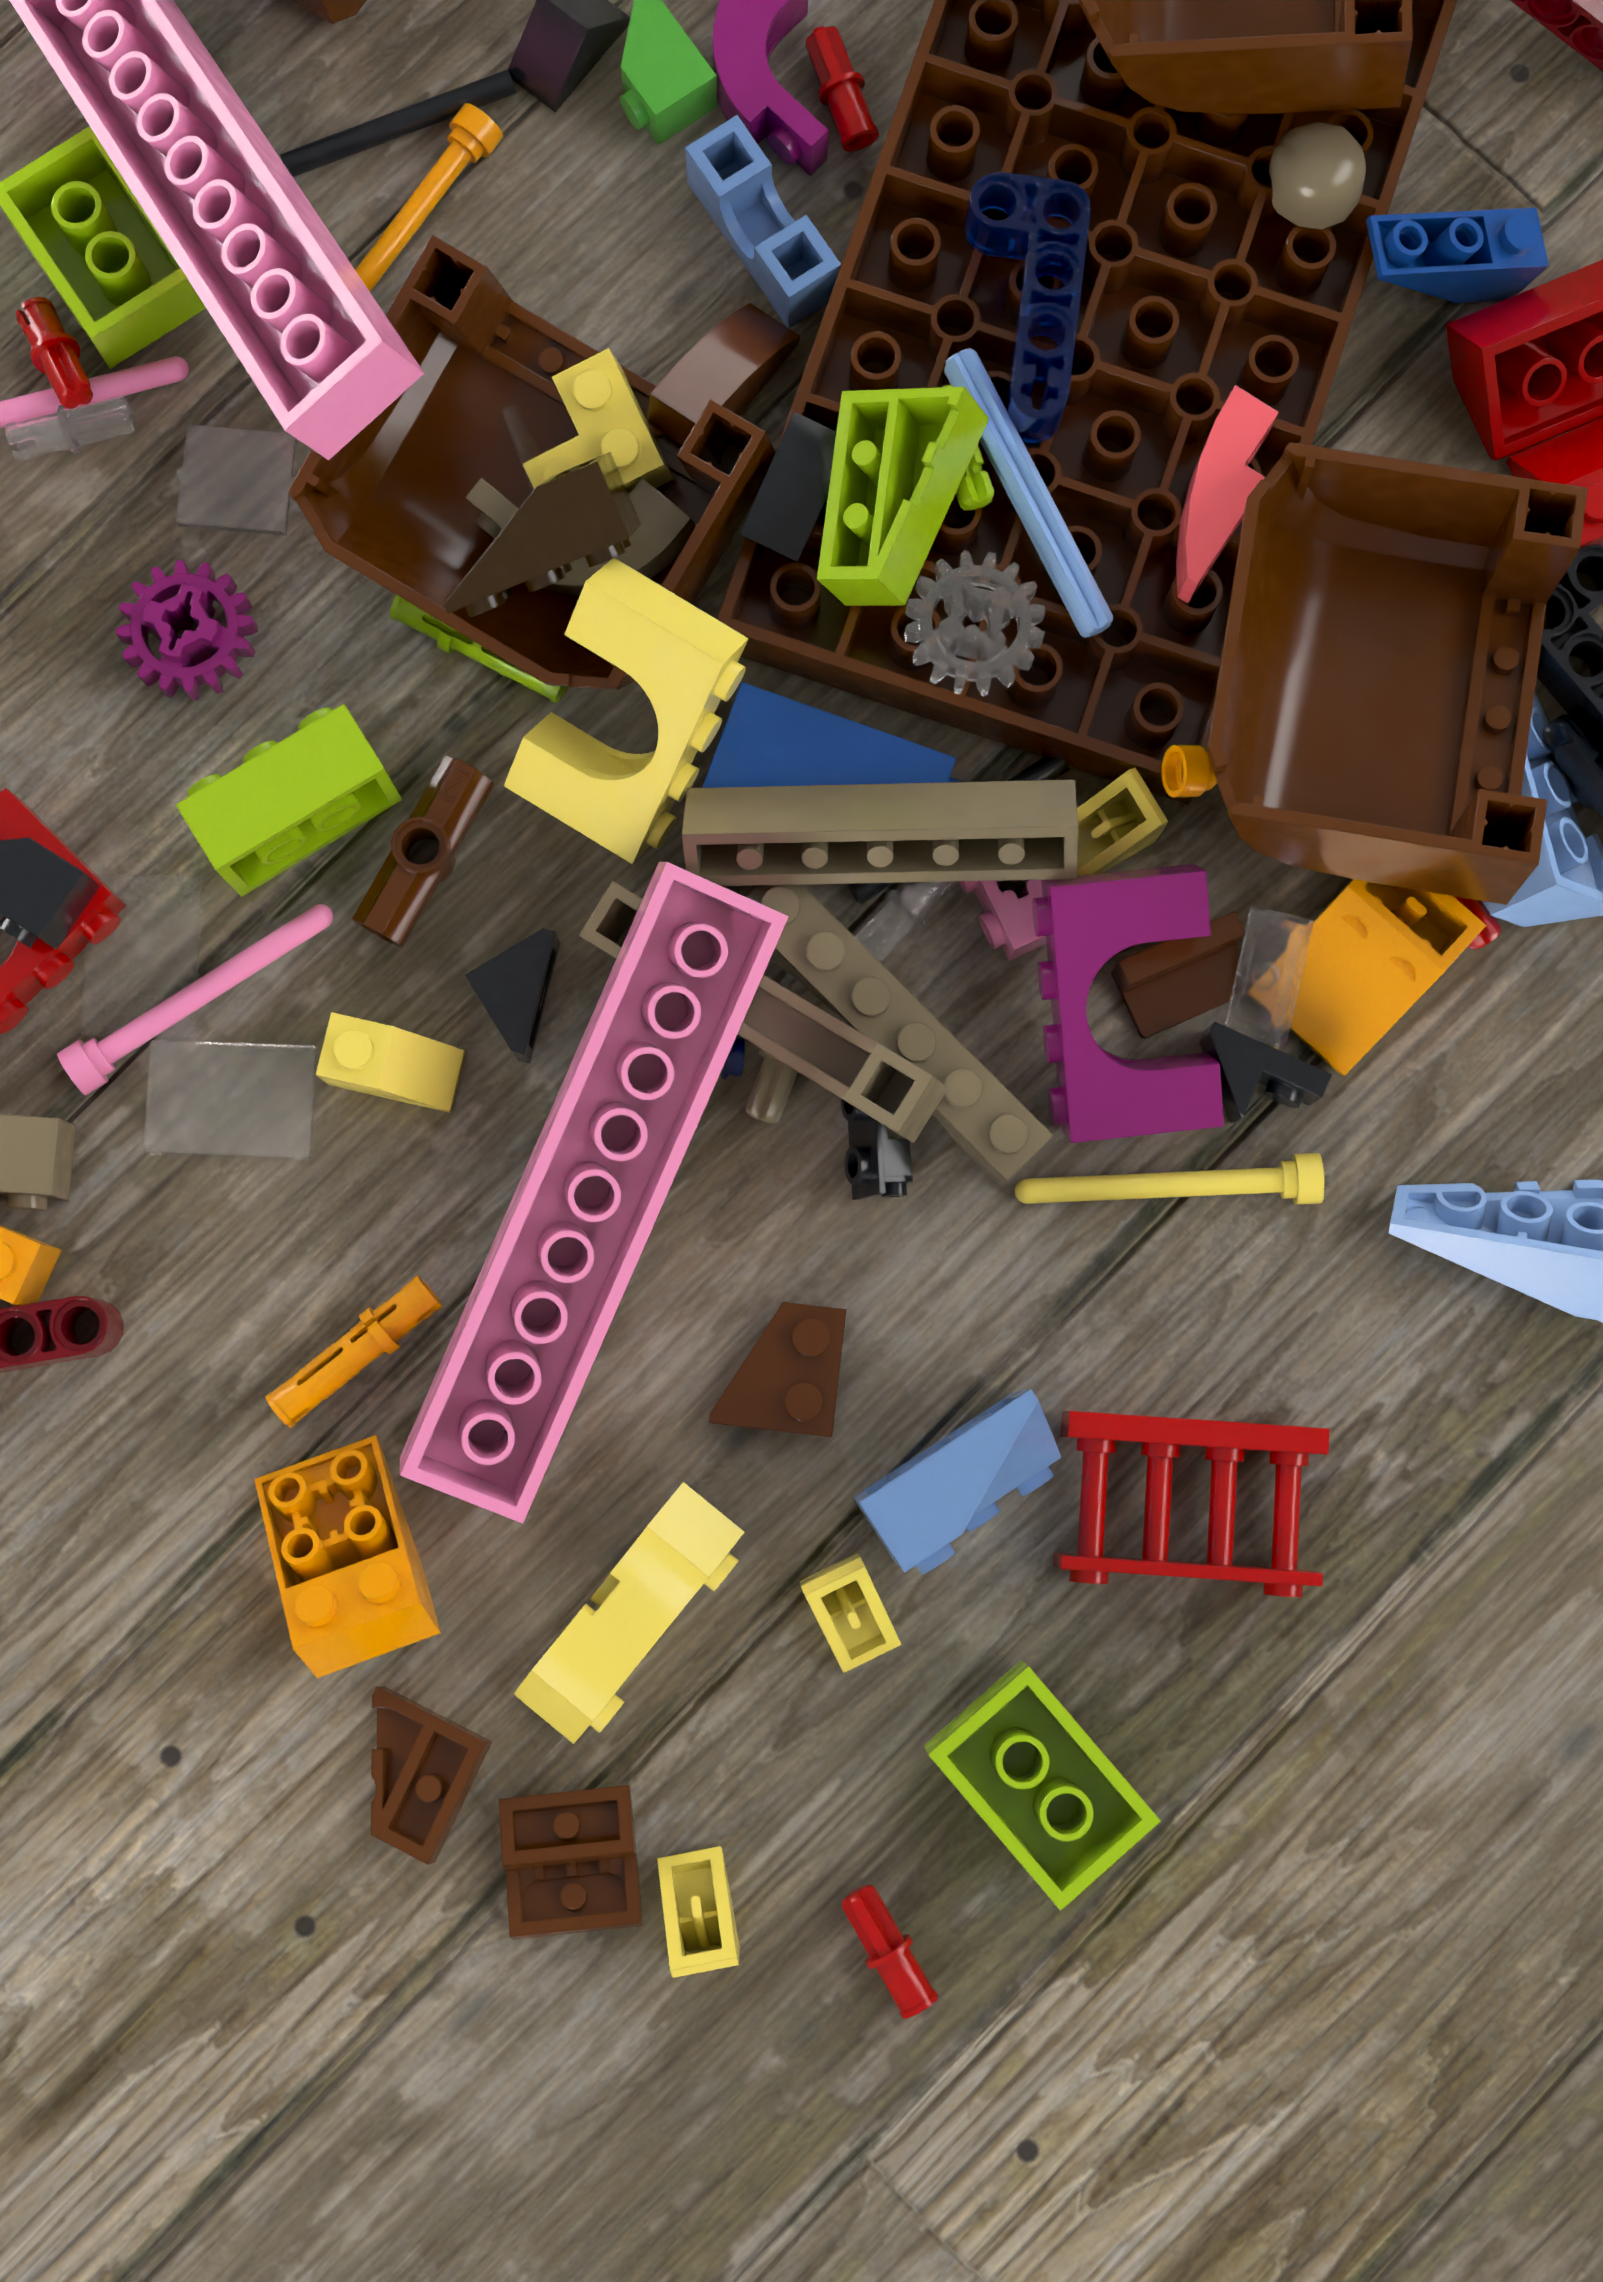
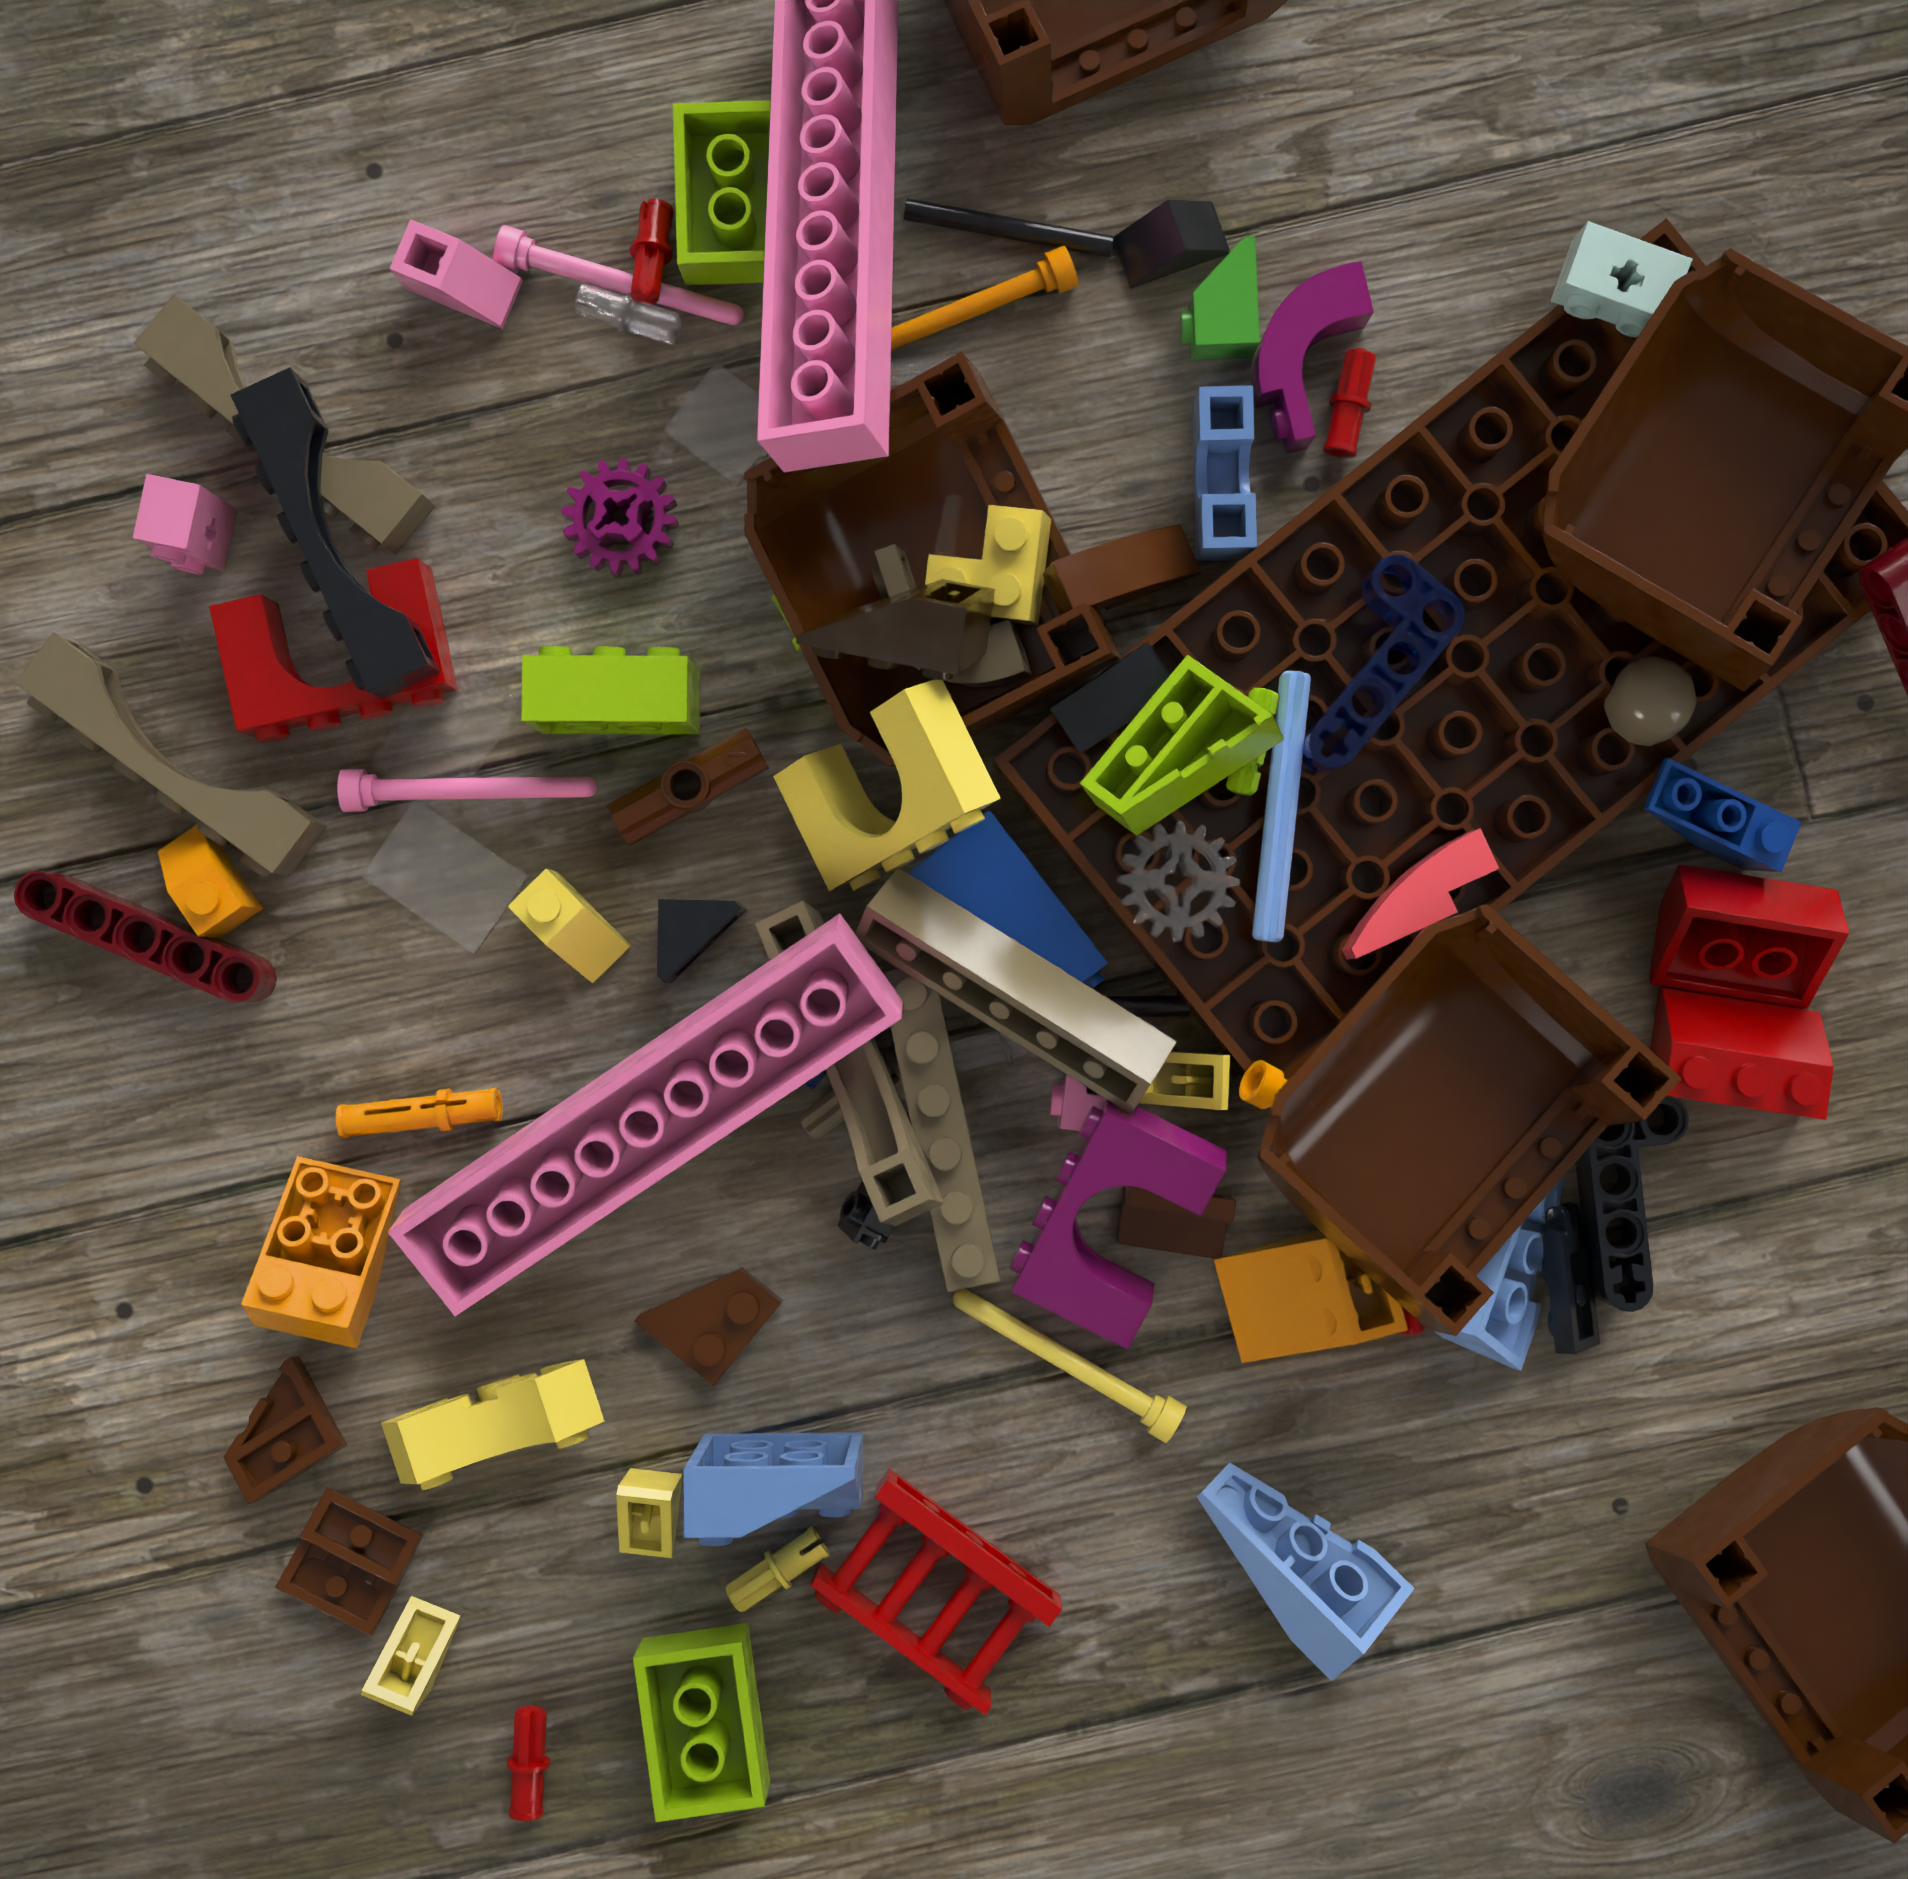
camera: 45 degrees right, 5 degrees up
black slope [1199,1022,1332,1124] -> none
clear slope [1224,906,1314,1049] -> none
none -> light yellow axle [725,1526,830,1612]

